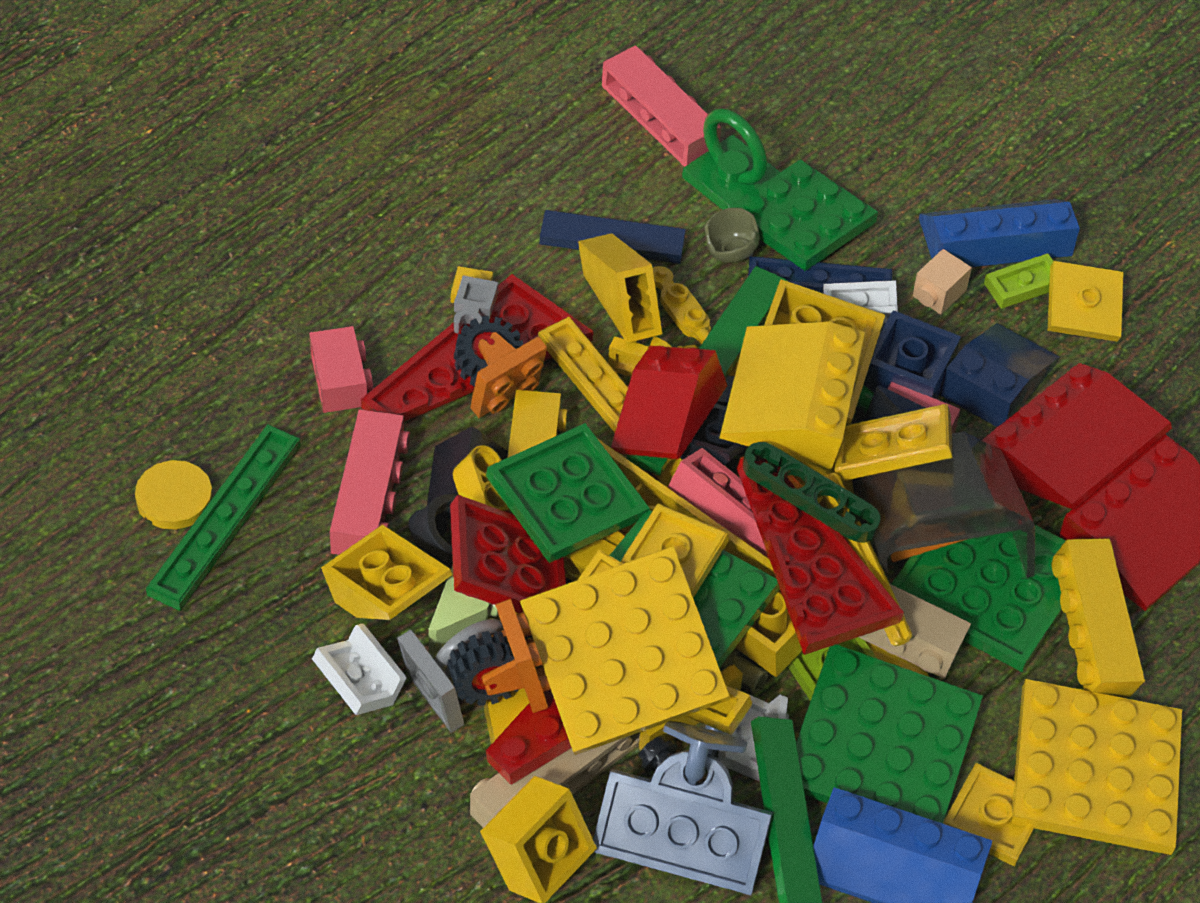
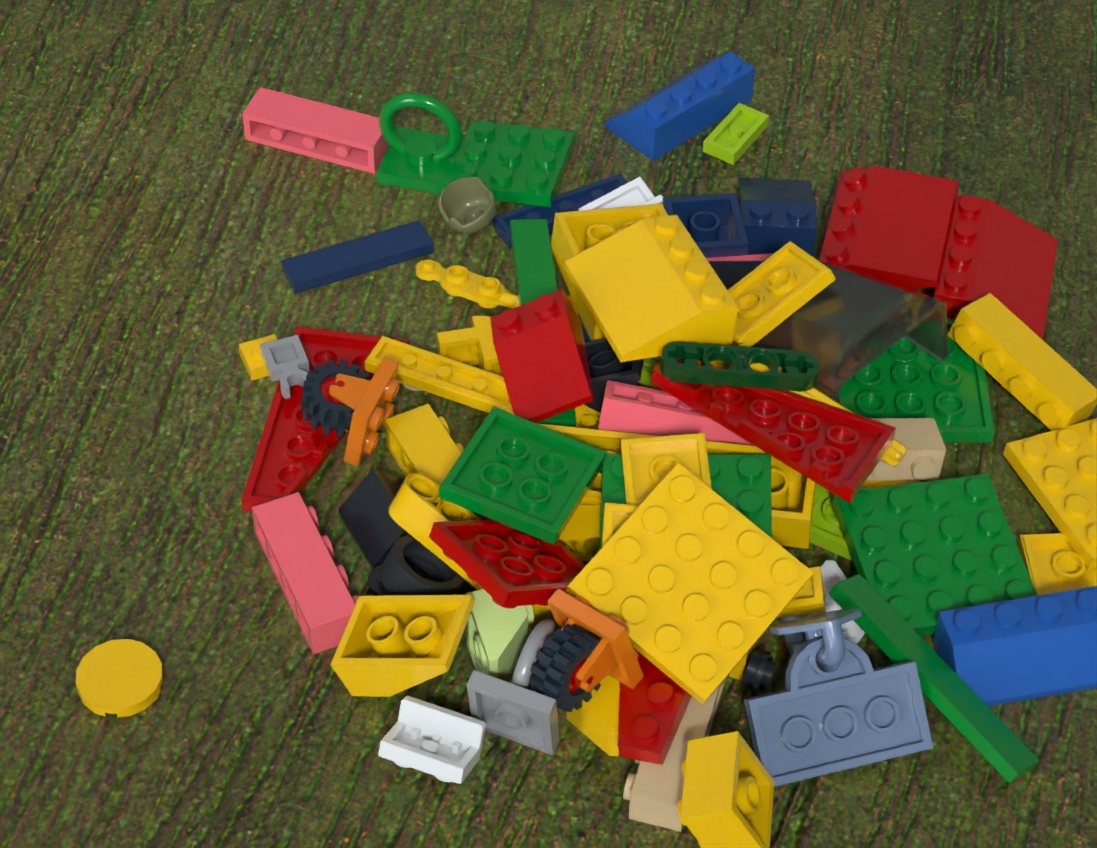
camera: 30 degrees left, 5 degrees down
green tile [146,424,301,611] -> none
coral brick [309,326,373,413] -> none
yellow slope [578,233,662,343] -> none
light nougat brick [913,249,972,314] -> none
yellow plate [1047,261,1123,342] -> none

